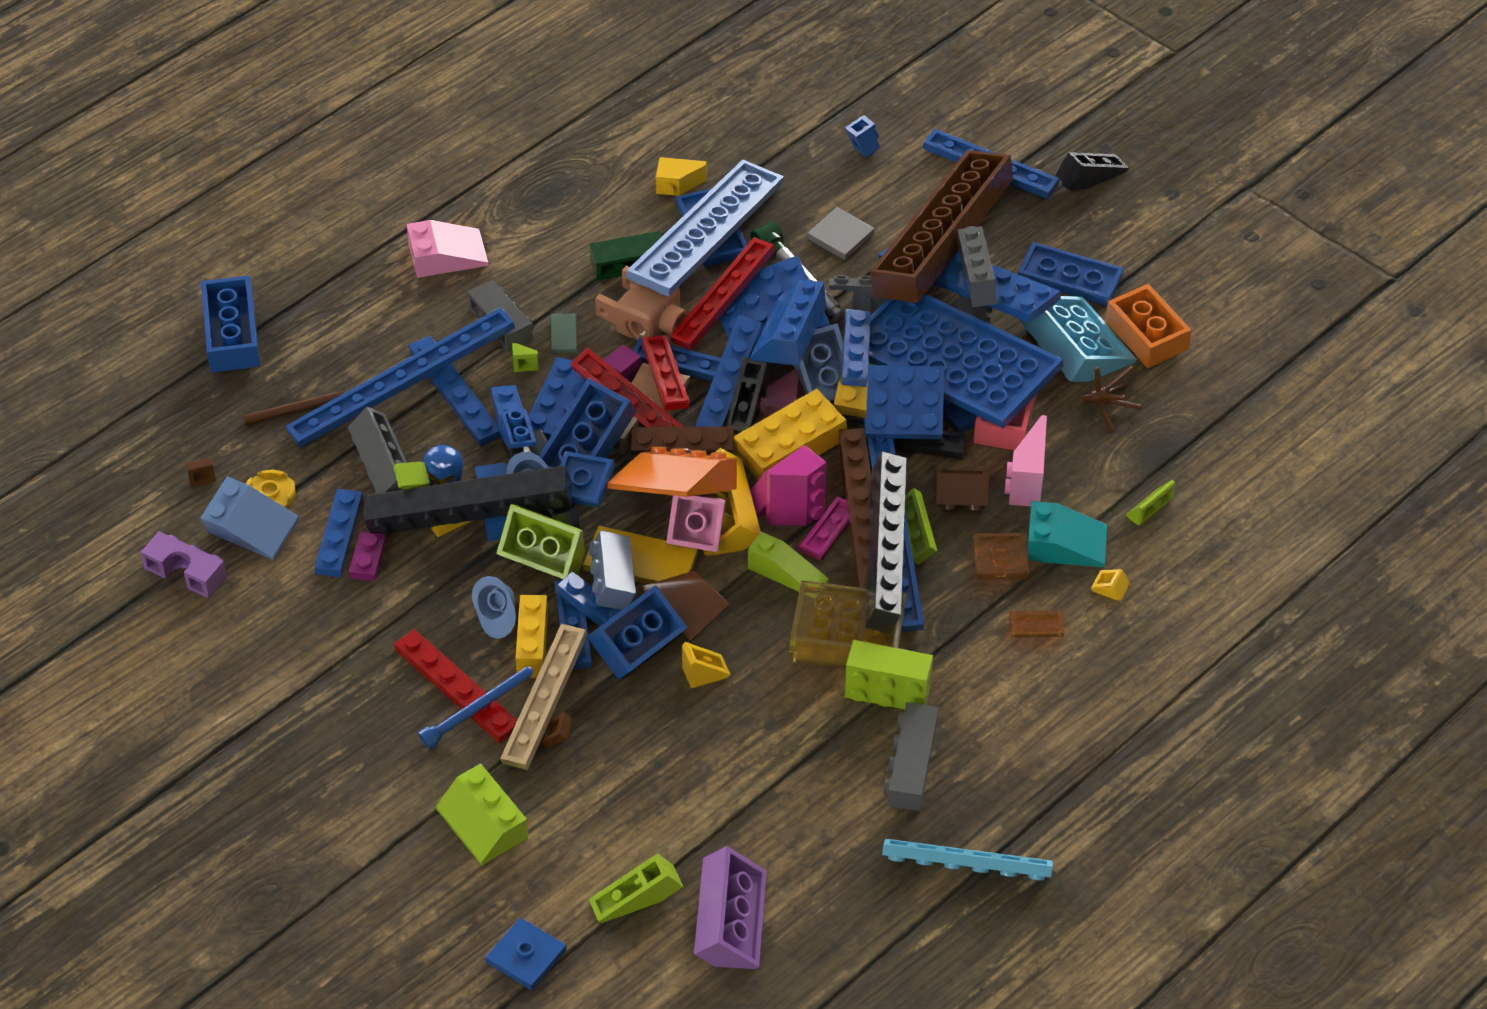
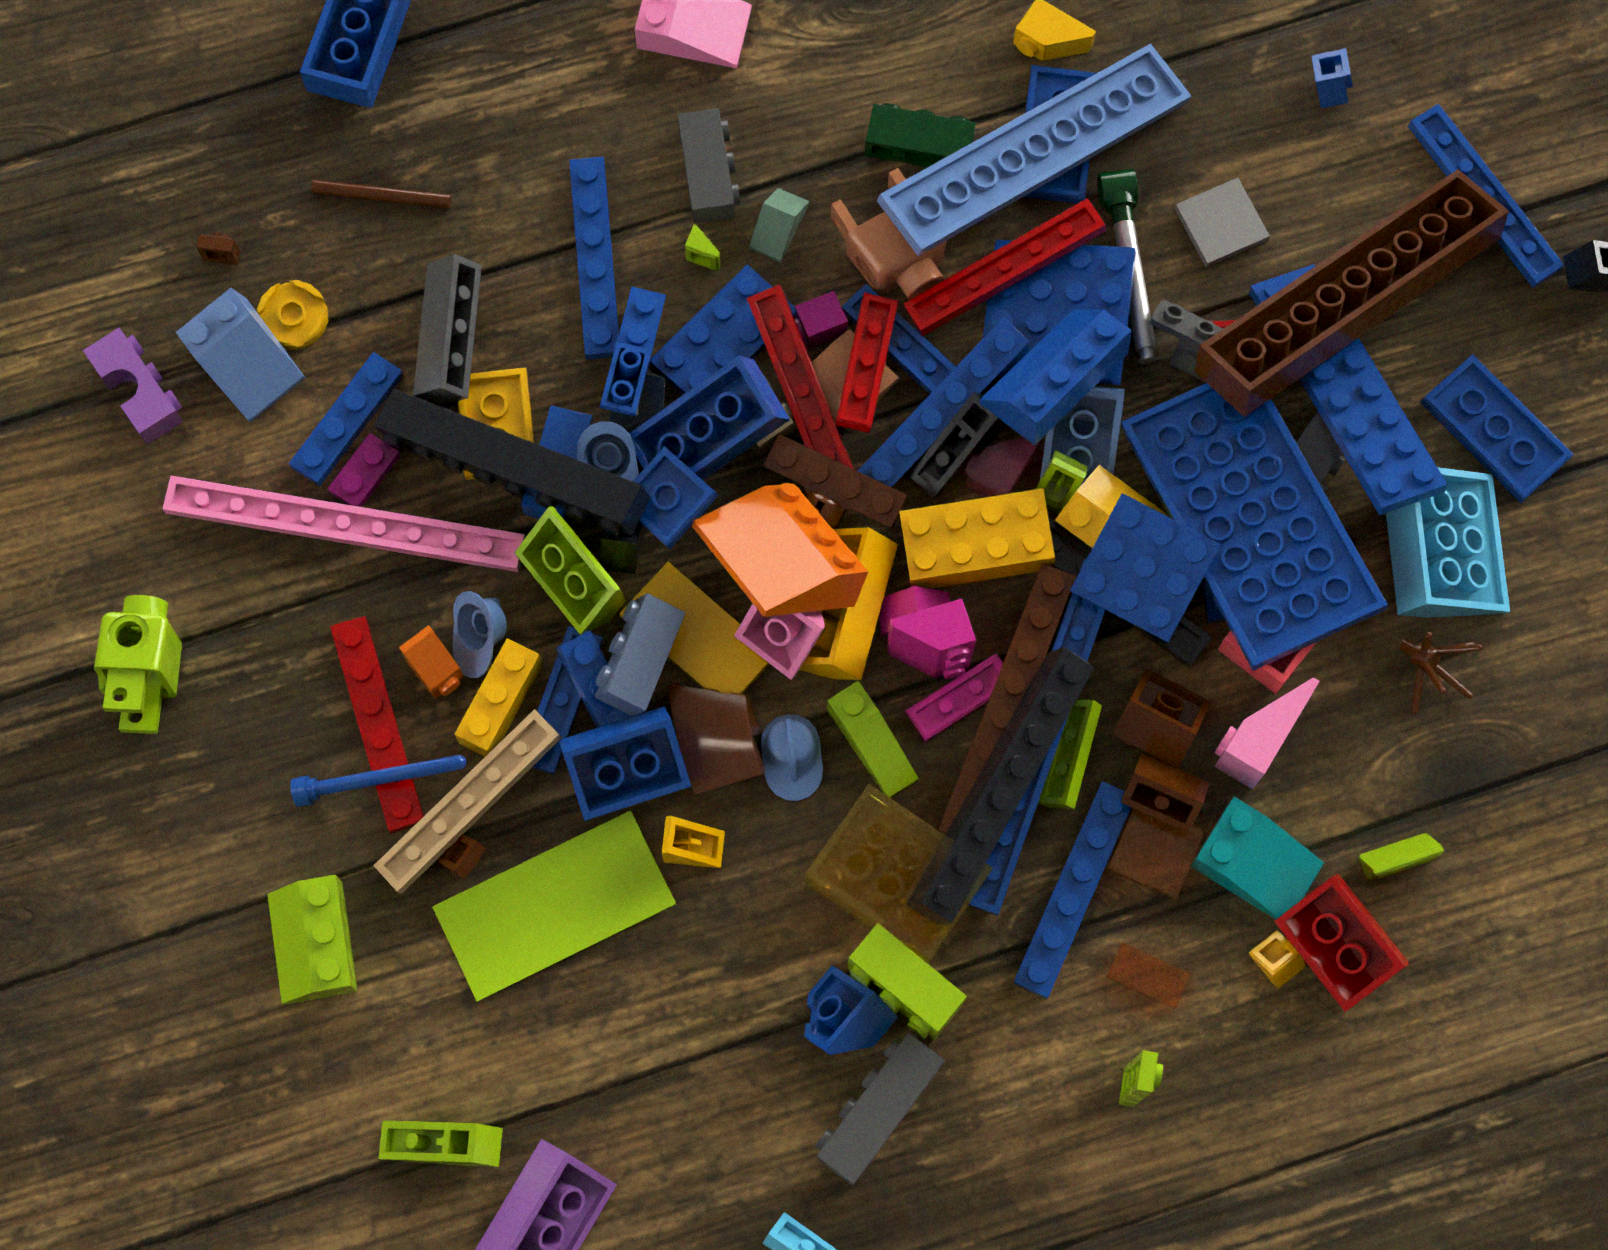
camera: 25 degrees right, 25 degrees up
blue plate [286,307,515,448] -> none
lime slope [393,462,430,489] -> none
blue helmet [422,445,463,486] -> none
blue plate [485,917,566,991] -> none
blue plate [841,309,871,387] -> none
dark grey brick [958,226,997,307] -> none
orange brick [1105,284,1191,368] -> none
none -> lime piece [94,595,182,734]
none -> bright pink plate [163,476,525,572]
none -> orange slope [399,625,464,699]
none -> lime sticker [432,810,676,1002]
none -> medium blue piece [761,714,823,801]
none -> blue slope [804,965,898,1055]
none -> blue plate [1013,781,1131,1000]
none -> lime slope [1035,450,1087,514]
none -> lime plate [1119,1050,1163,1107]
none -> reddish brown brick [1121,753,1210,832]
none -> red slope [1274,873,1409,1012]

